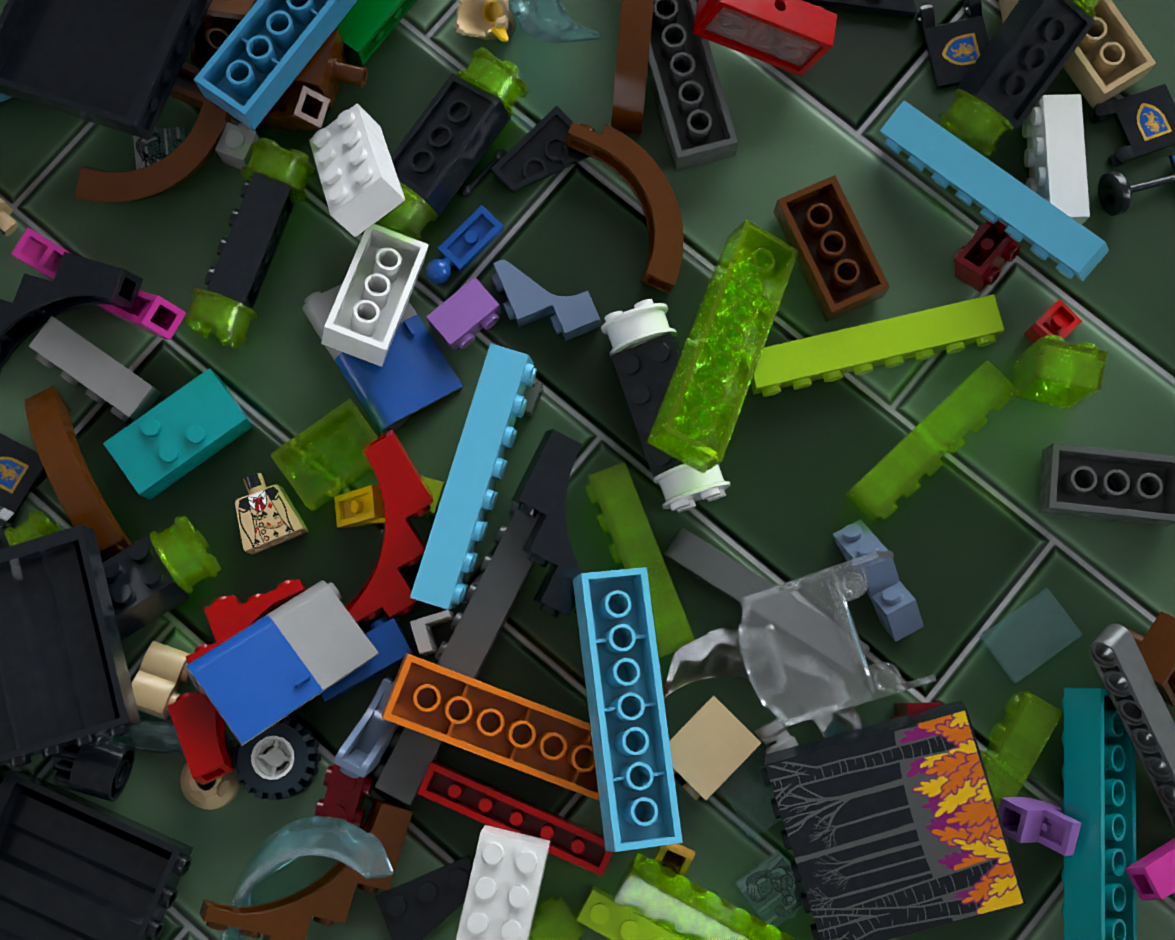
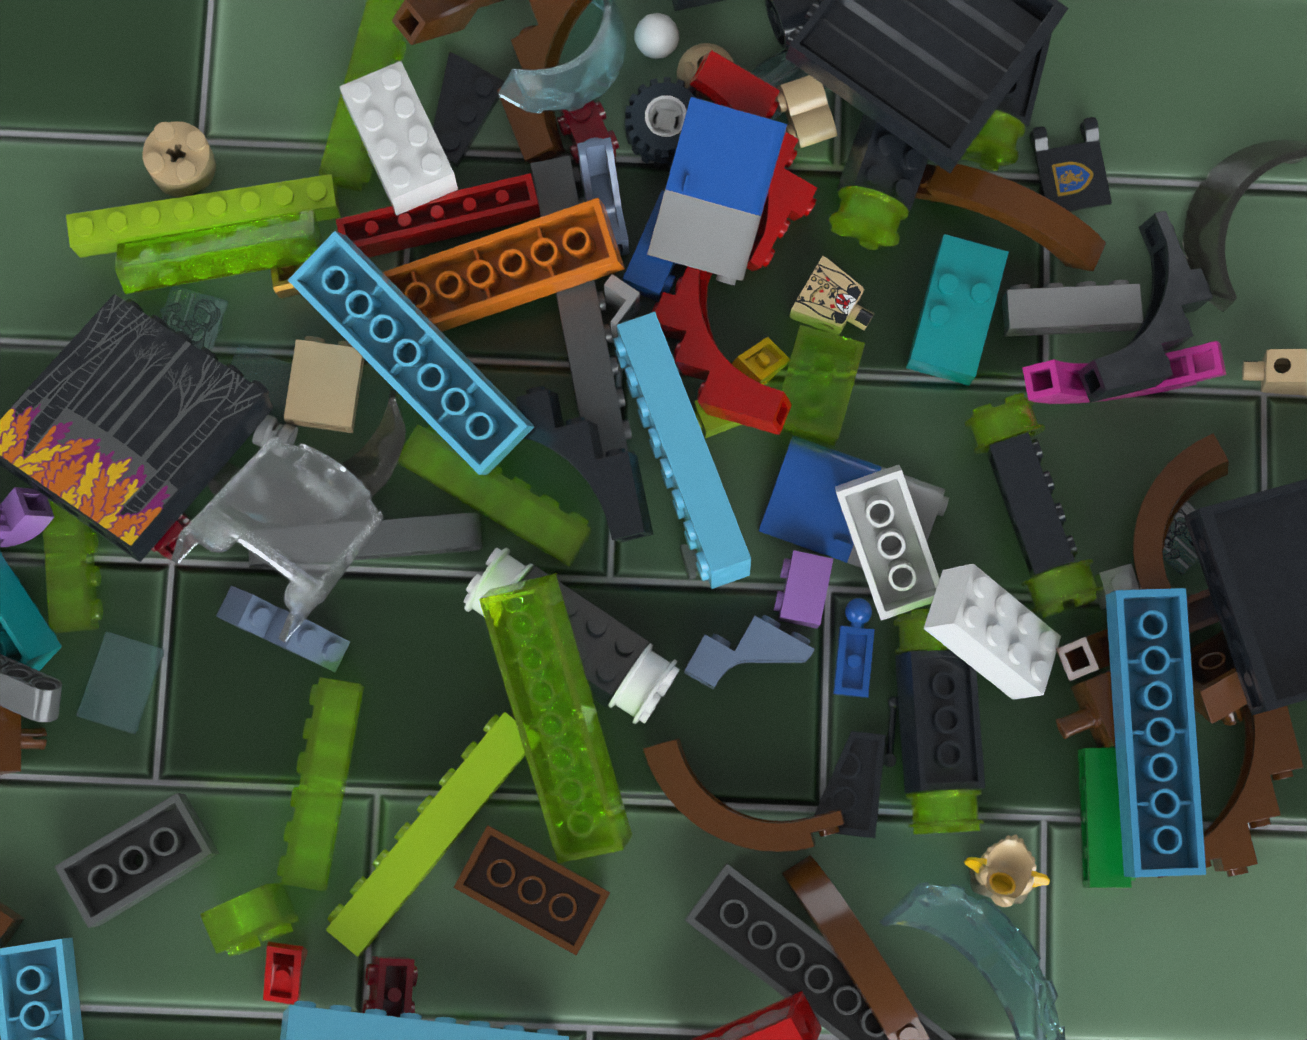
camera: 135 degrees right, 0 degrees up
none -> white piece [634,13,679,59]

